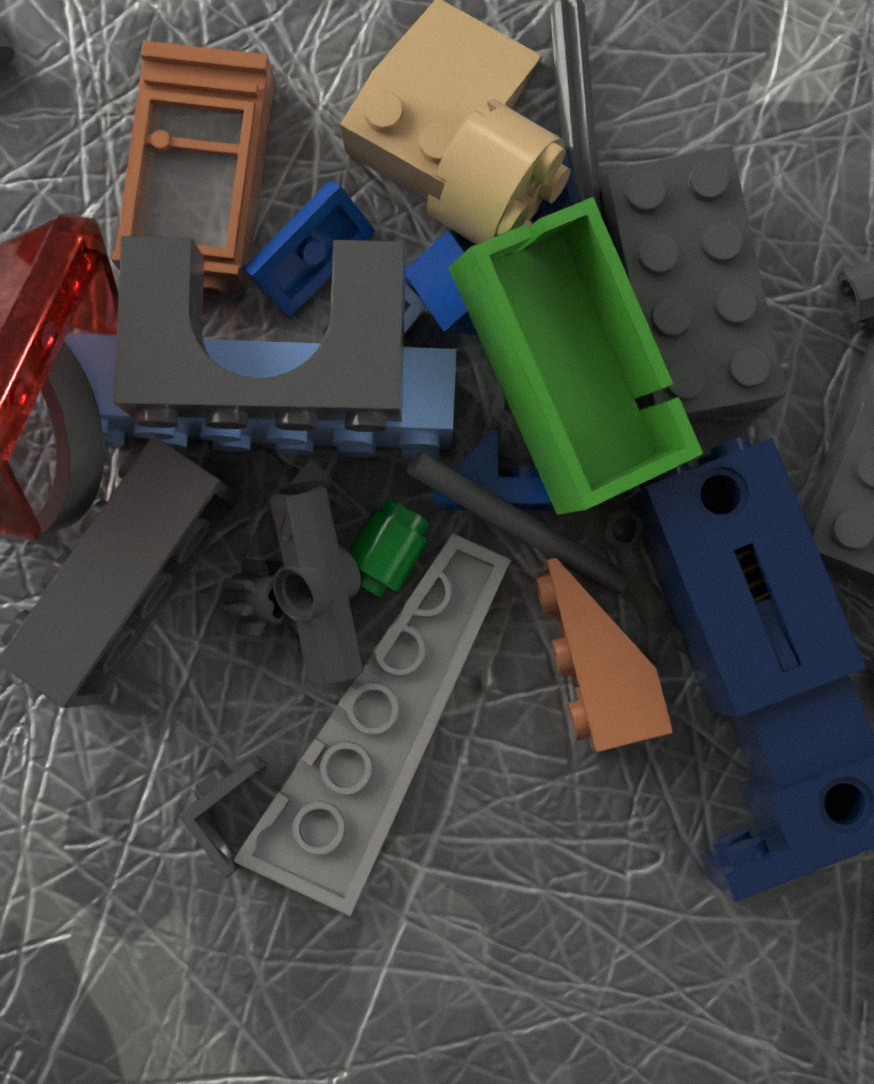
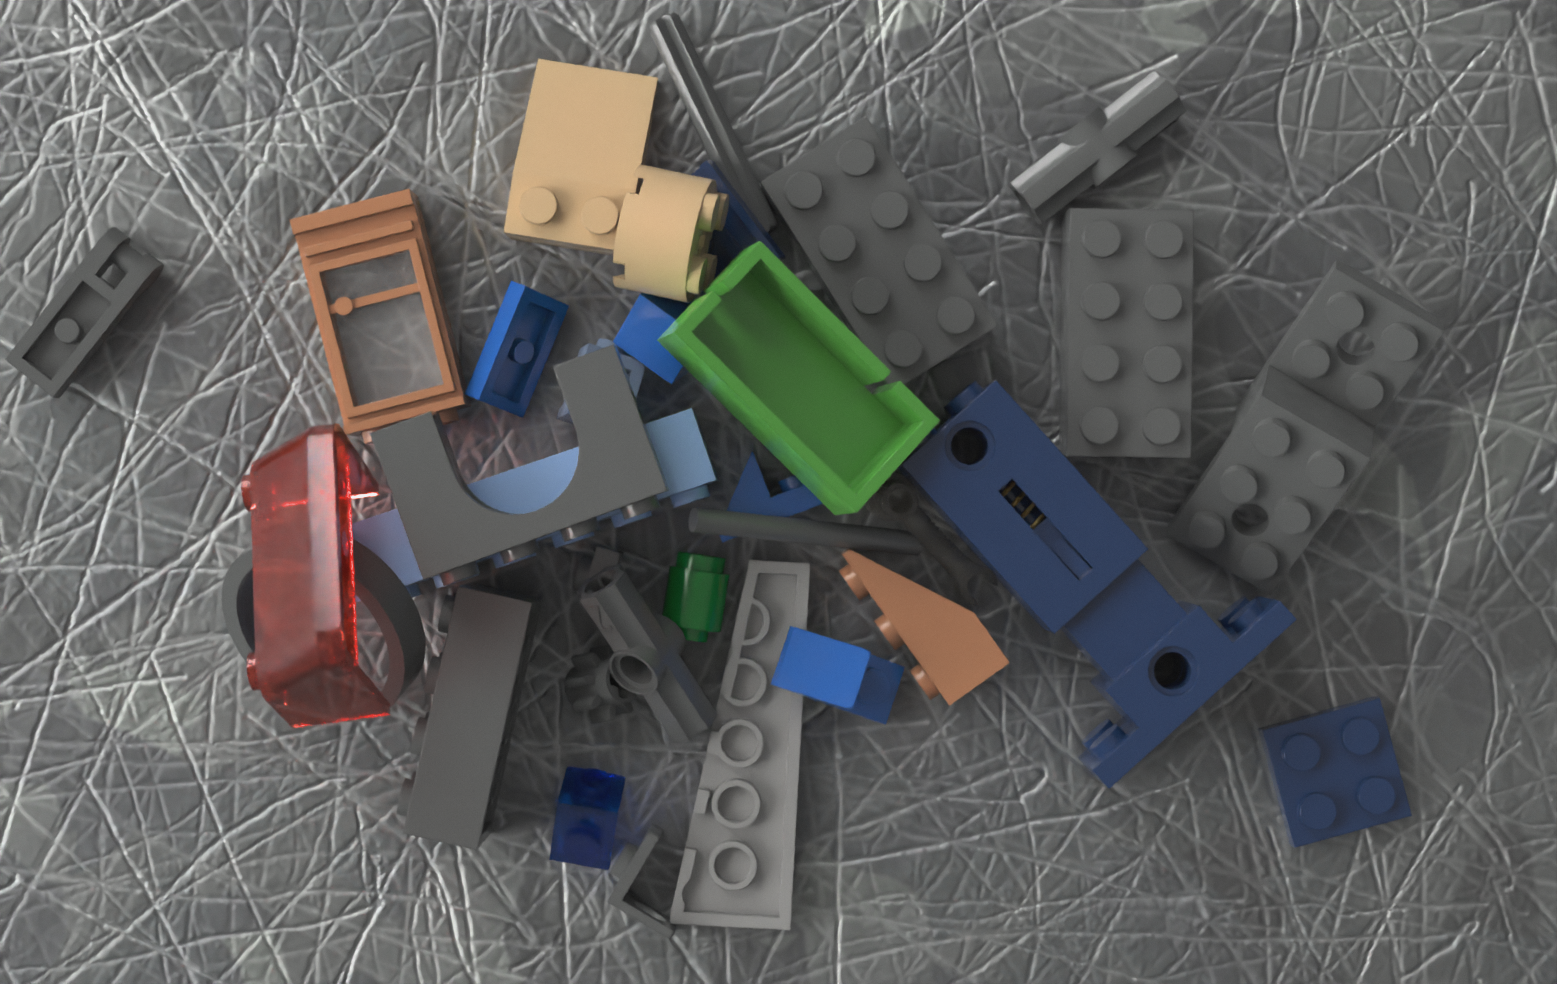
camera: 30 degrees left, 5 degrees up
none -> clear blue bracket [549,767,626,870]
none -> blue slope [770,626,905,725]

